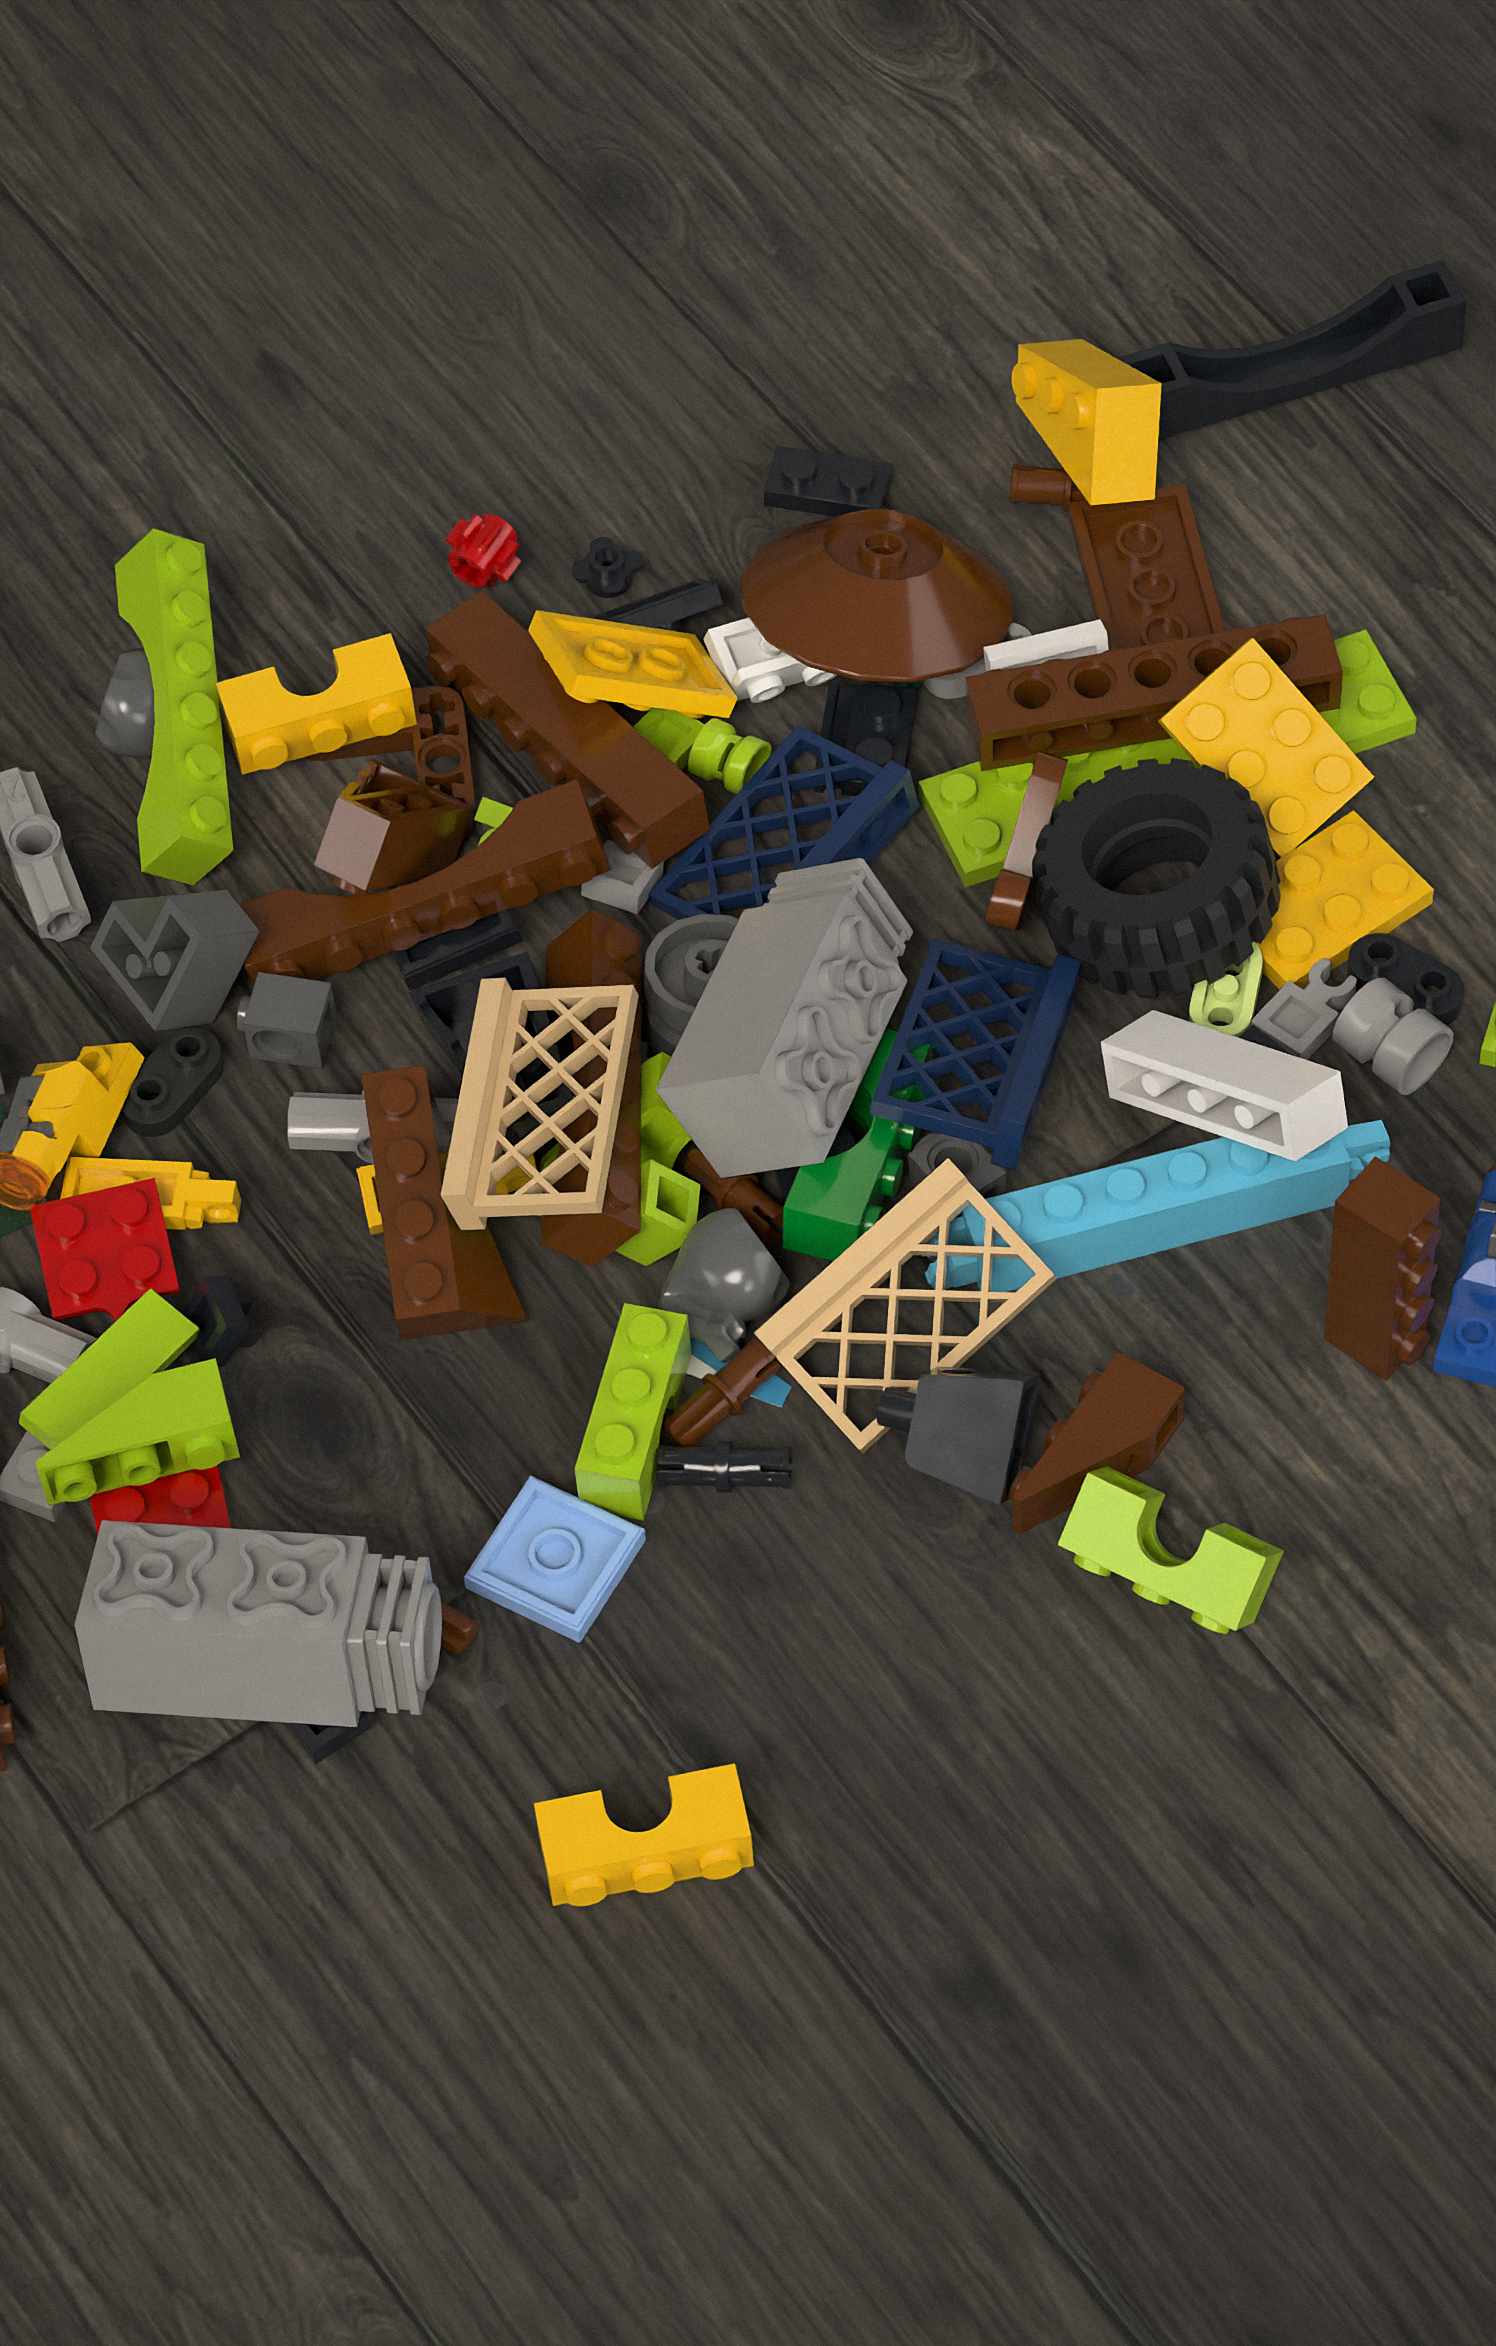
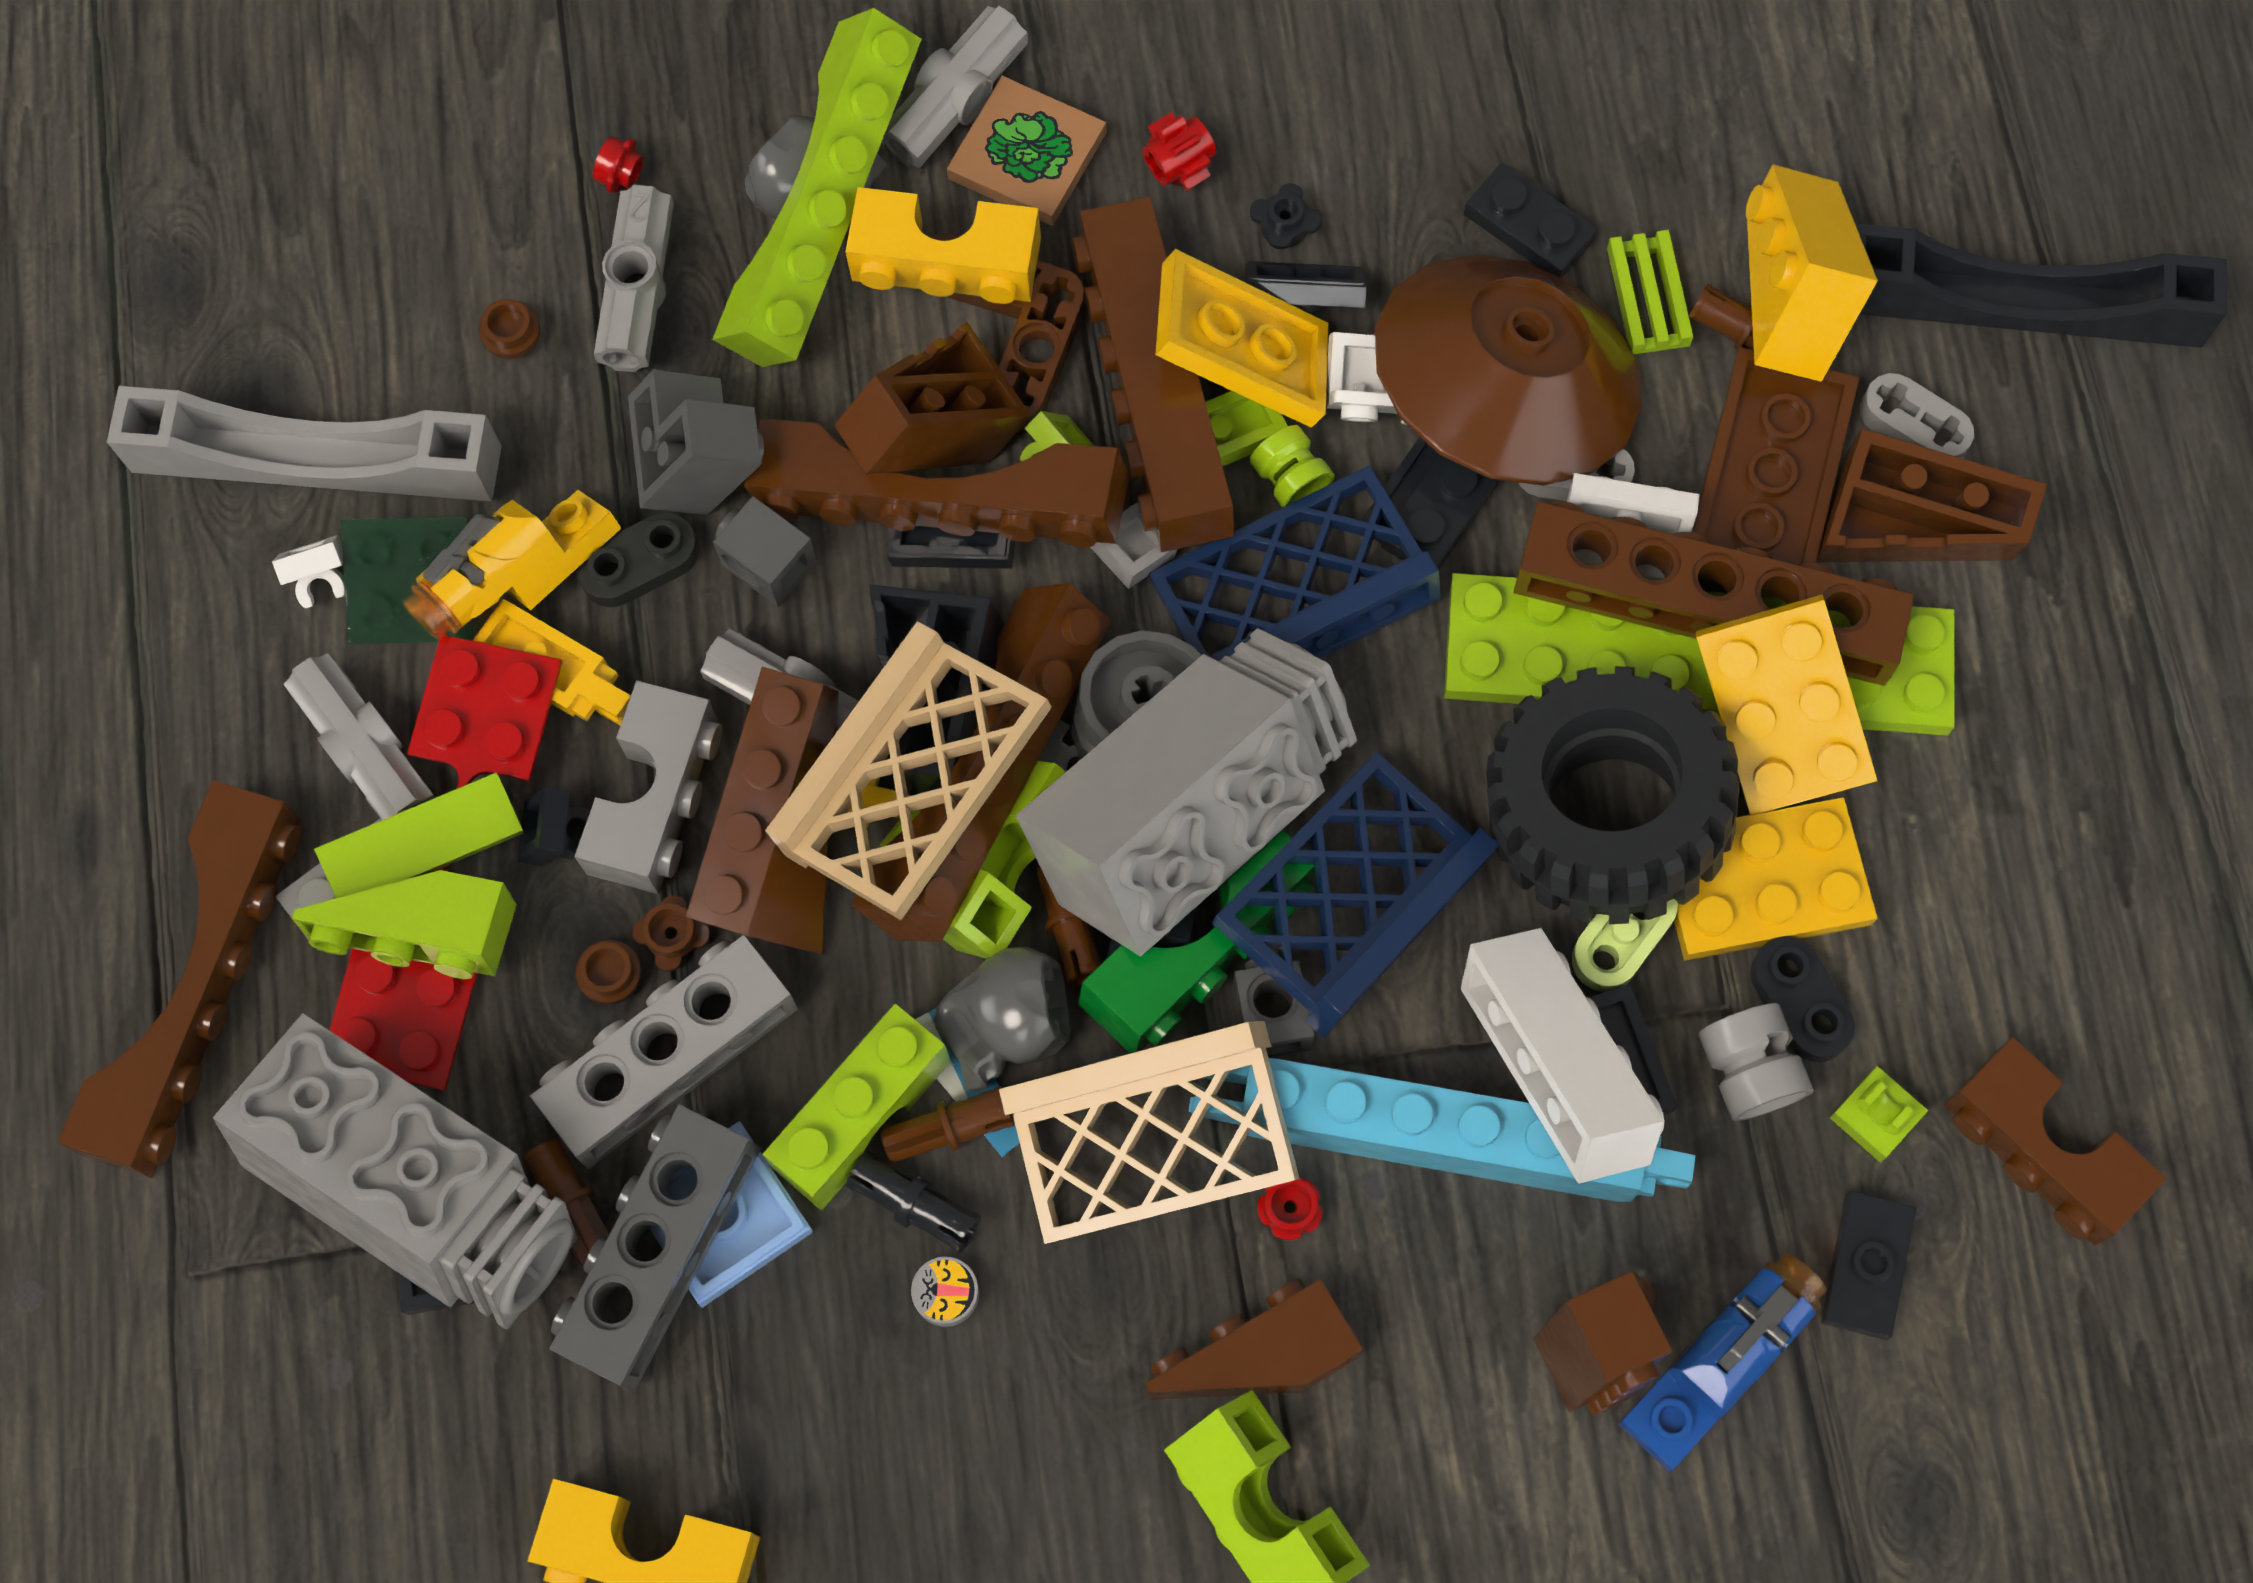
camera: 25 degrees right, 15 degrees up
black torso [877,1367,1041,1504] -> none
reddish brown beam [985,751,1068,932] -> none
light grey plate [1250,958,1357,1060] -> none
none -> light grey brick [530,935,798,1169]
none -> dark grey brick [549,1104,762,1390]
none -> light grey arch [574,680,722,894]
none -> reddish brown plate [576,940,642,1005]
none -> reddish brown plate [632,896,710,972]
none -> light grey piece [881,6,1028,168]
none -> tile [911,1257,979,1327]
none -> medium nougat tile [947,76,1107,227]
none -> red plate [1257,1177,1323,1241]
none -> lime tile [1607,230,1693,355]
none -> reddish brown wedge [1816,428,2047,562]
none -> light grey beam [1860,373,1974,459]

